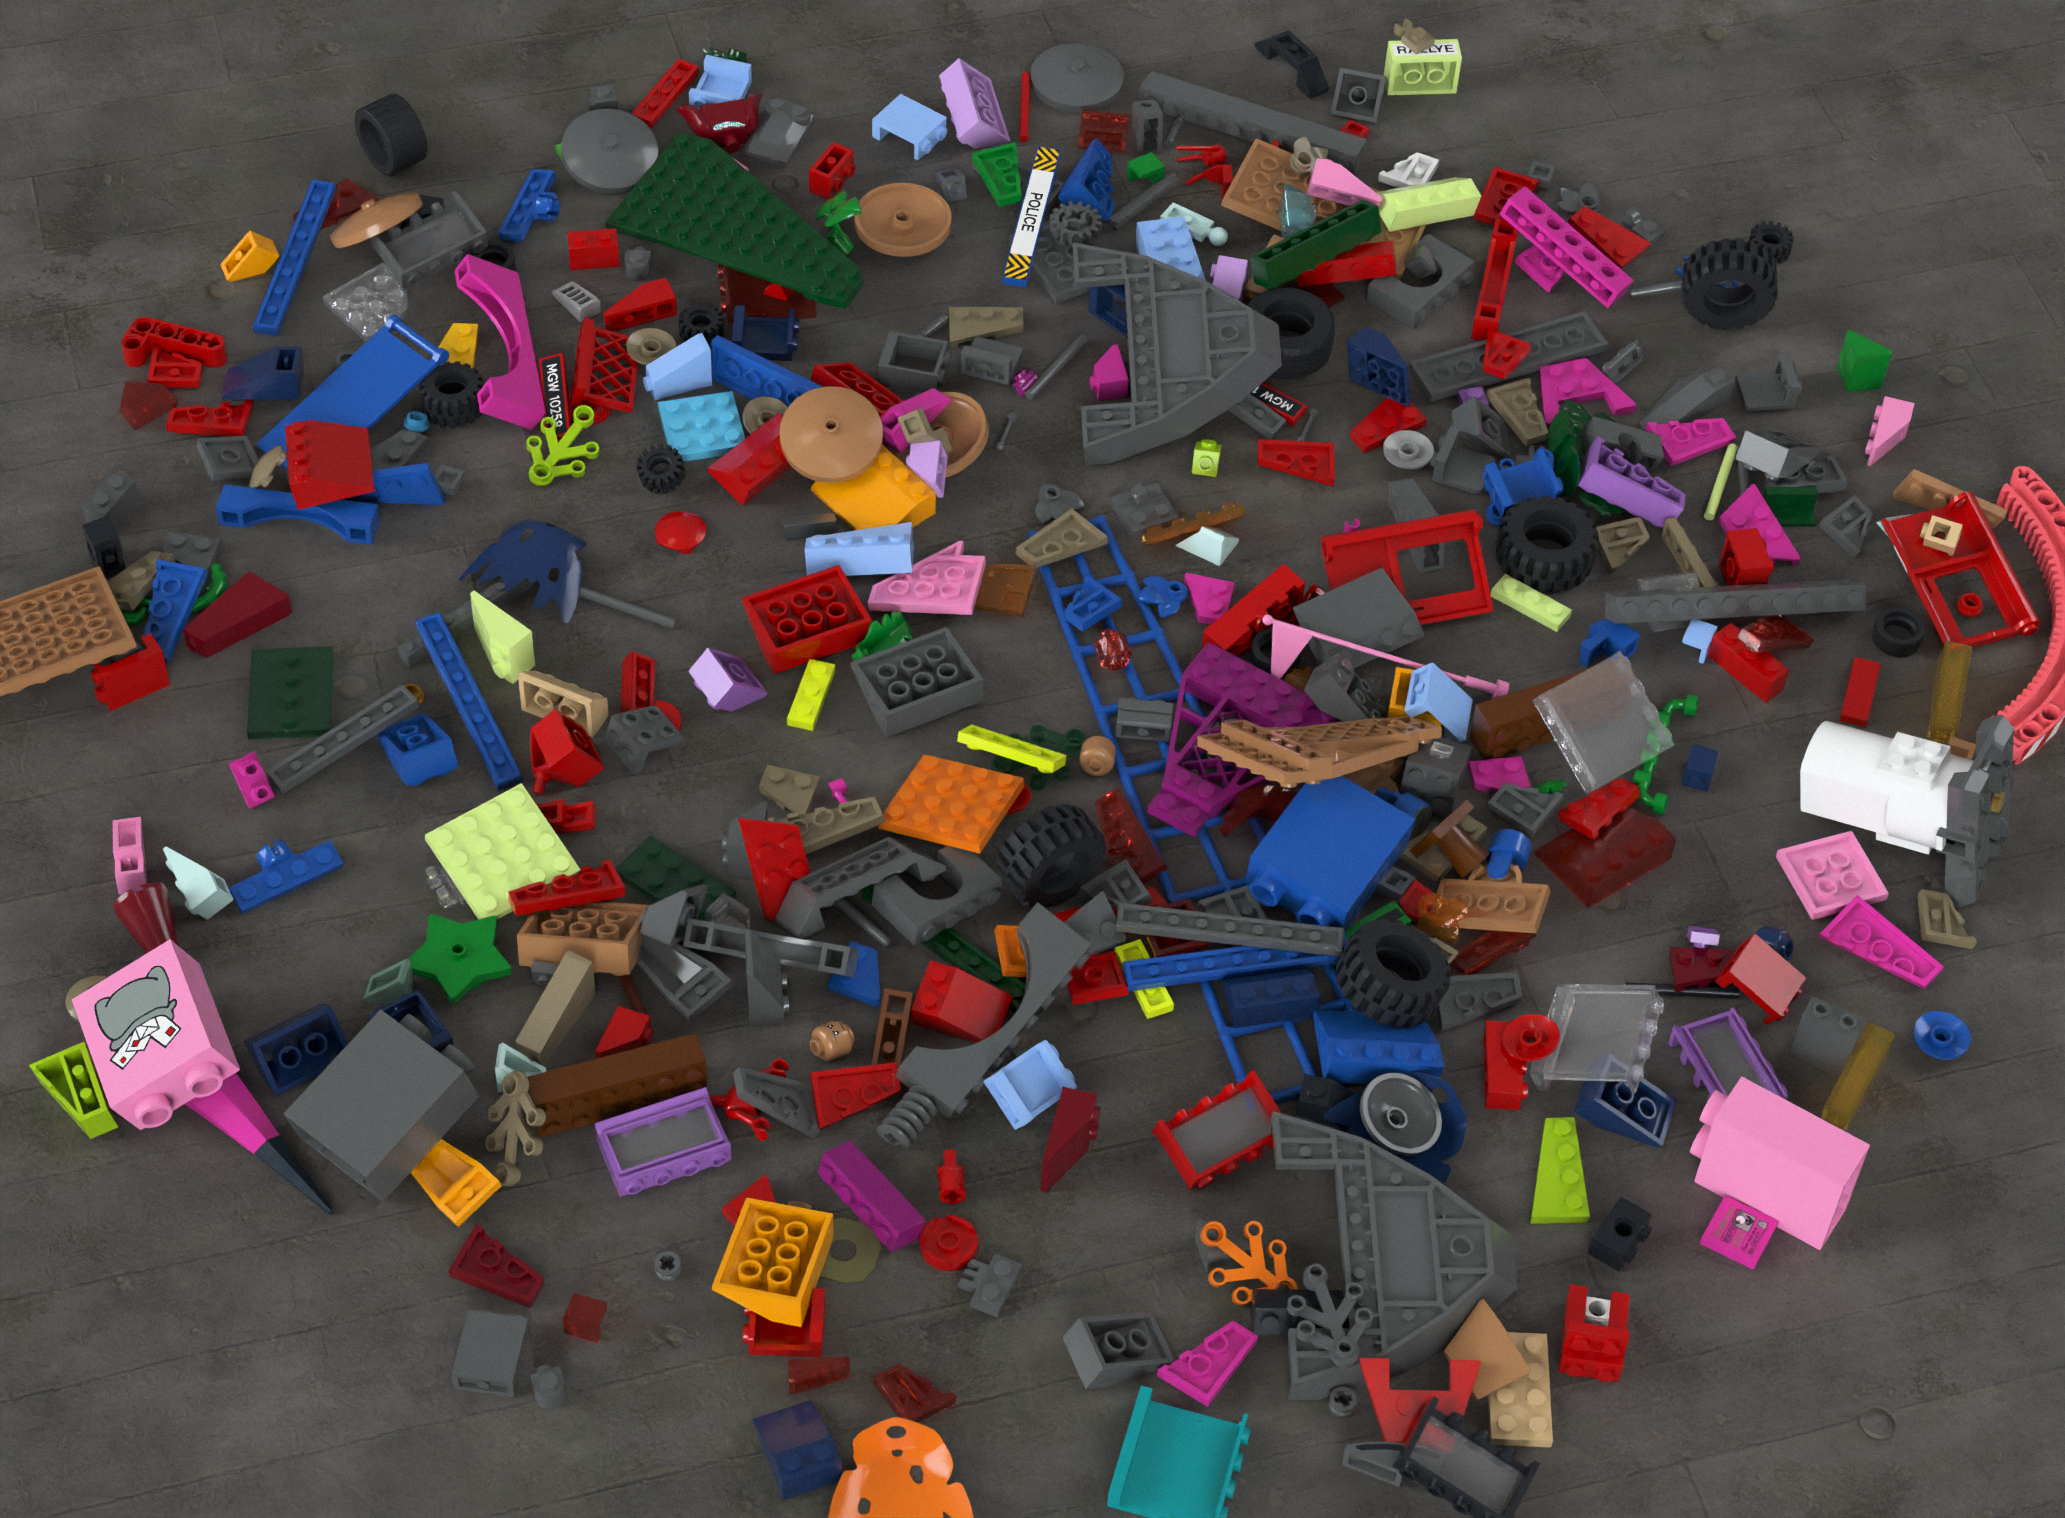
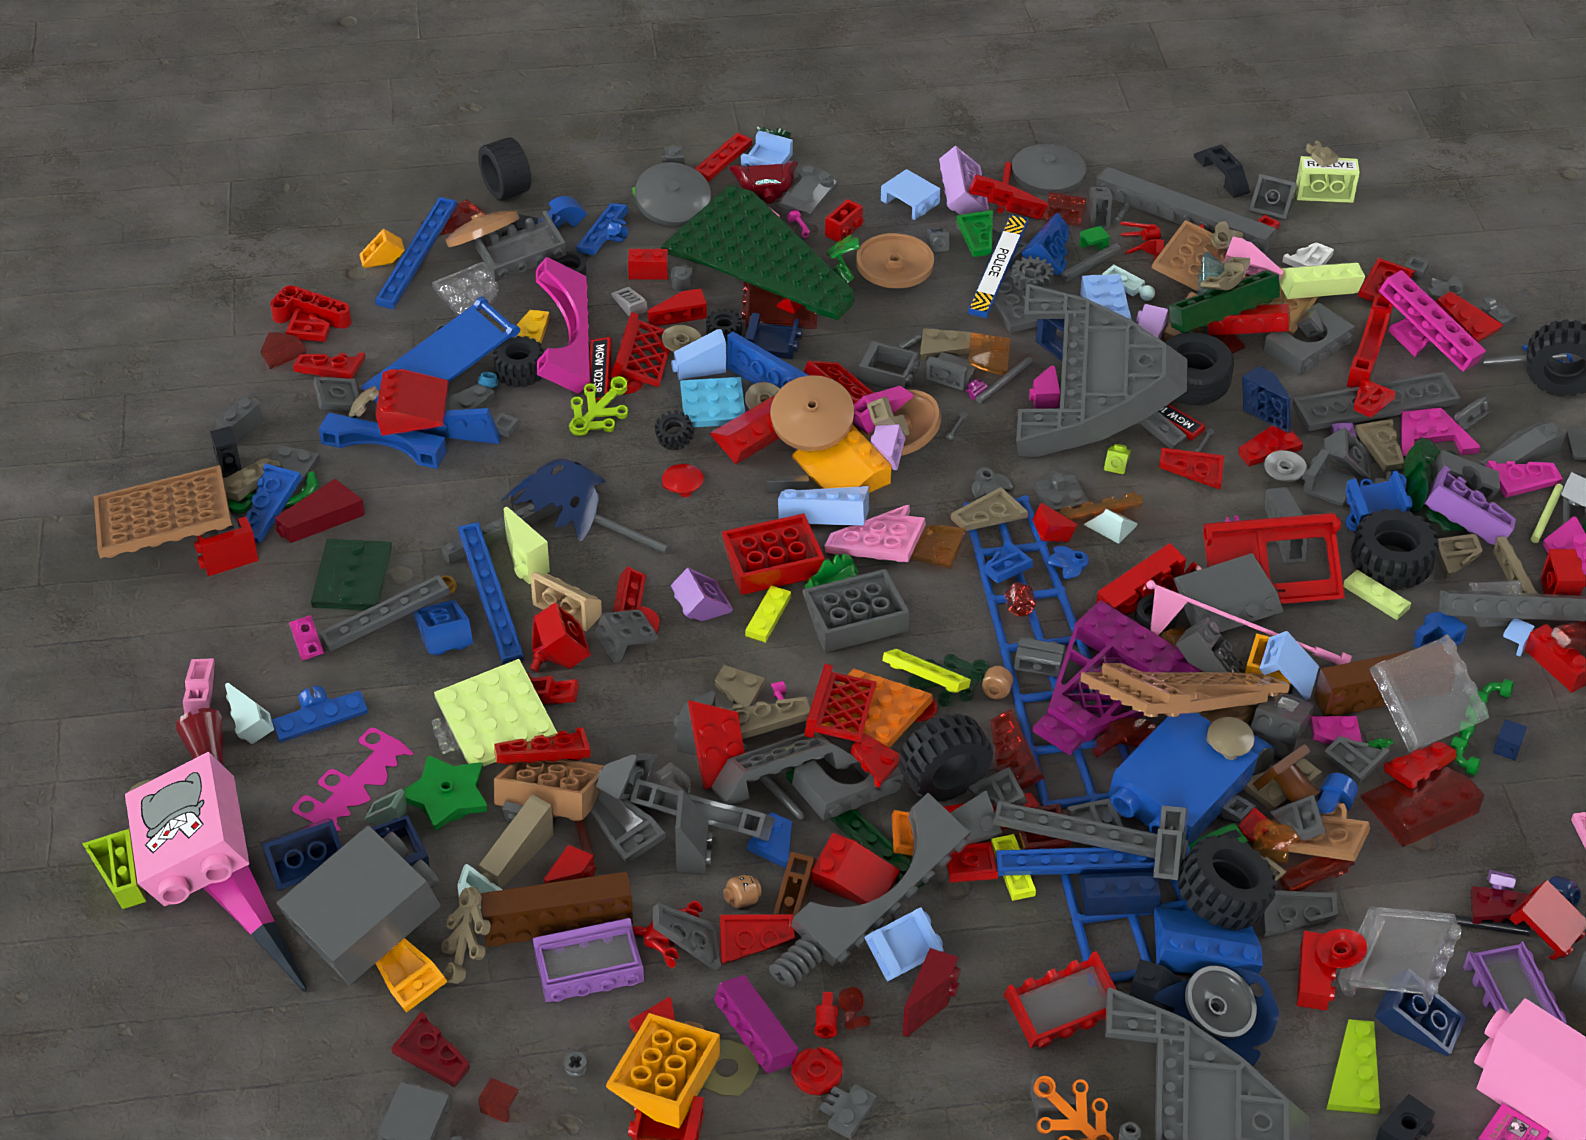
camera: 10 degrees right, 5 degrees down
dark blue slope [221,347,304,401] -> none
clear green plate [615,835,736,922] -> none
dark pink wing [1184,573,1235,625] -> none
none -> dark pink piece [292,728,414,831]
none -> blue brick [540,196,587,229]
none -> dark pink piece [787,210,810,239]
none -> red fence [804,663,877,742]
none -> clear red plate [839,987,870,1030]
none -> red wing [850,733,900,788]
none -> clear orange plate [968,332,1011,375]
none -> red slope [969,174,1048,220]
none -> red slope [1032,502,1078,542]
none -> dark grey slope [1153,806,1189,880]
none -> dark tan slope [1201,257,1250,290]
none -> dark tan dish [1206,717,1255,760]
none -> dark grey wing [1271,795,1326,841]

